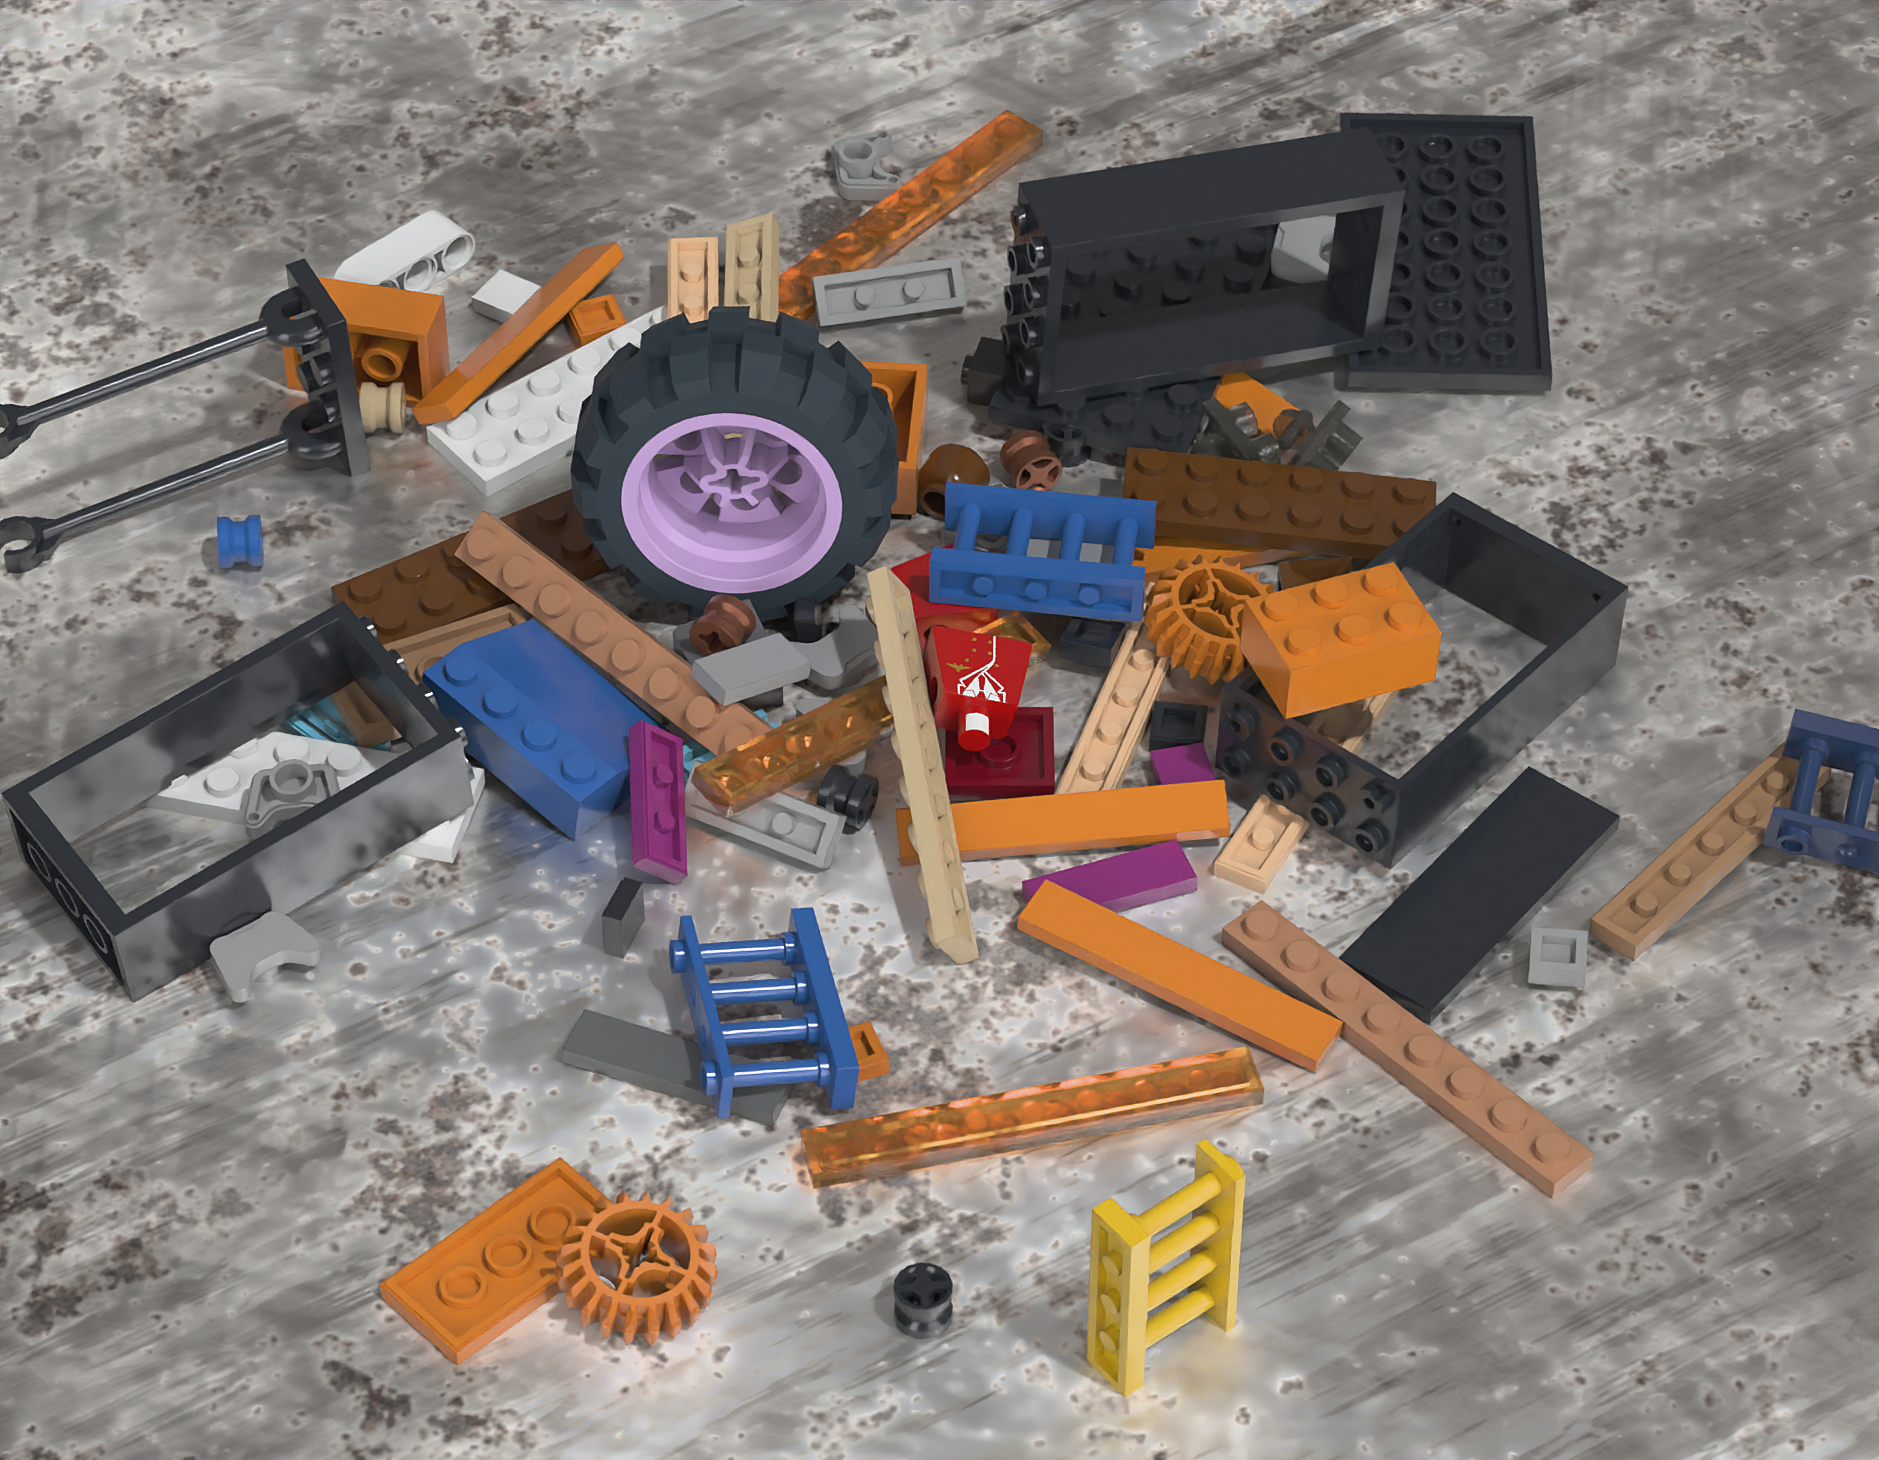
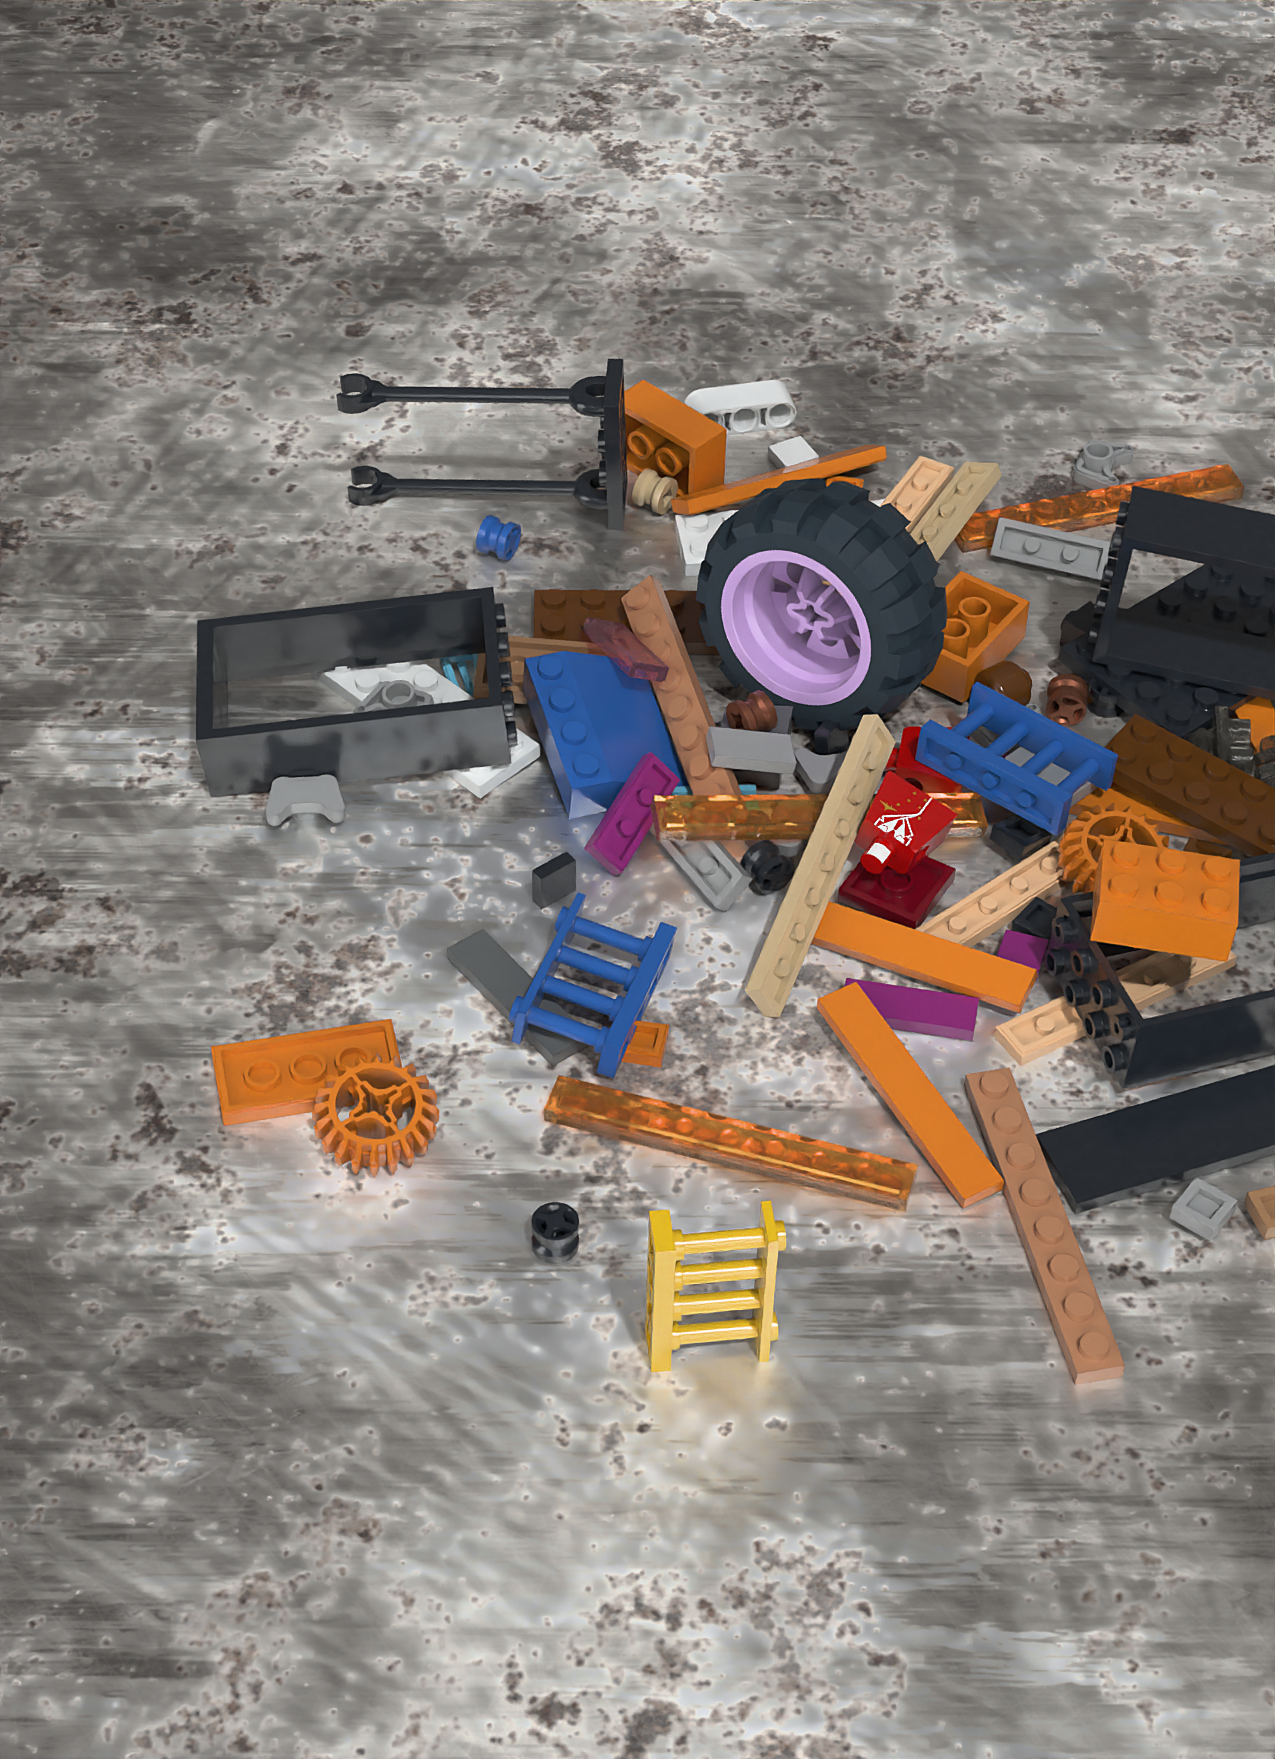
camera: 30 degrees right, 0 degrees up
none -> clear pink tile [583,617,669,682]

